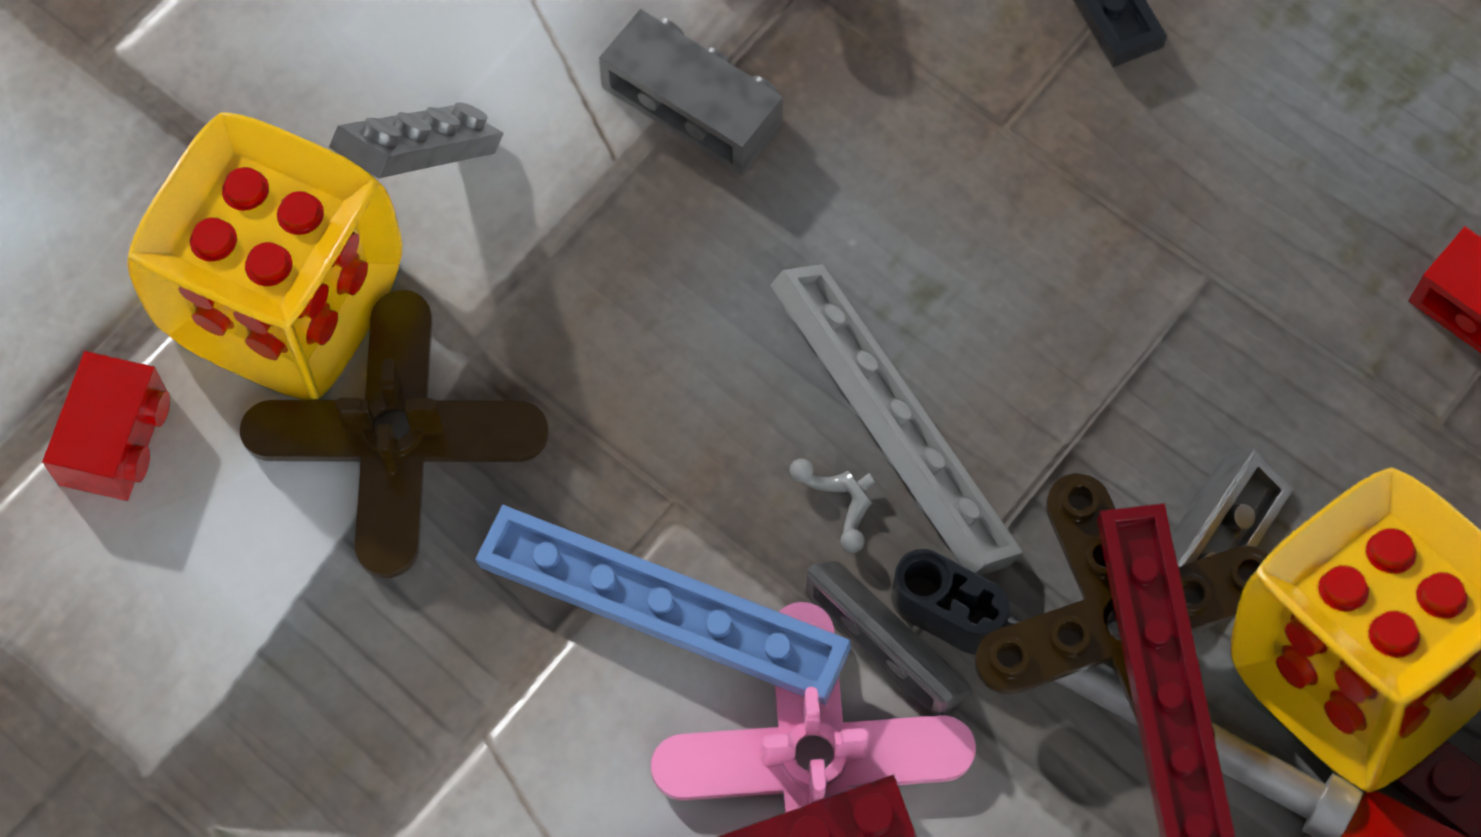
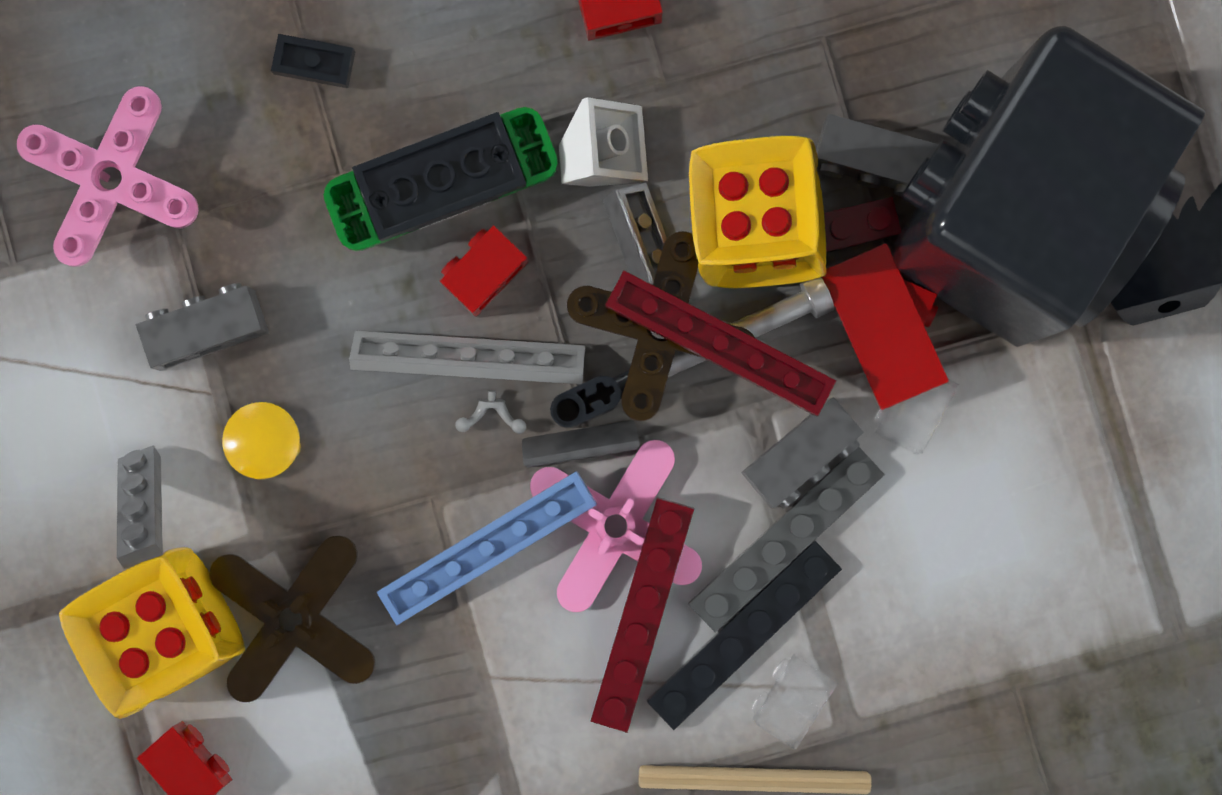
camera: 55 degrees left, 20 degrees up
none -> yellow dish [222,402,301,479]
none -> black piece [323,107,558,251]
none -> red brick [440,225,529,317]
none -> white slope [559,97,648,187]

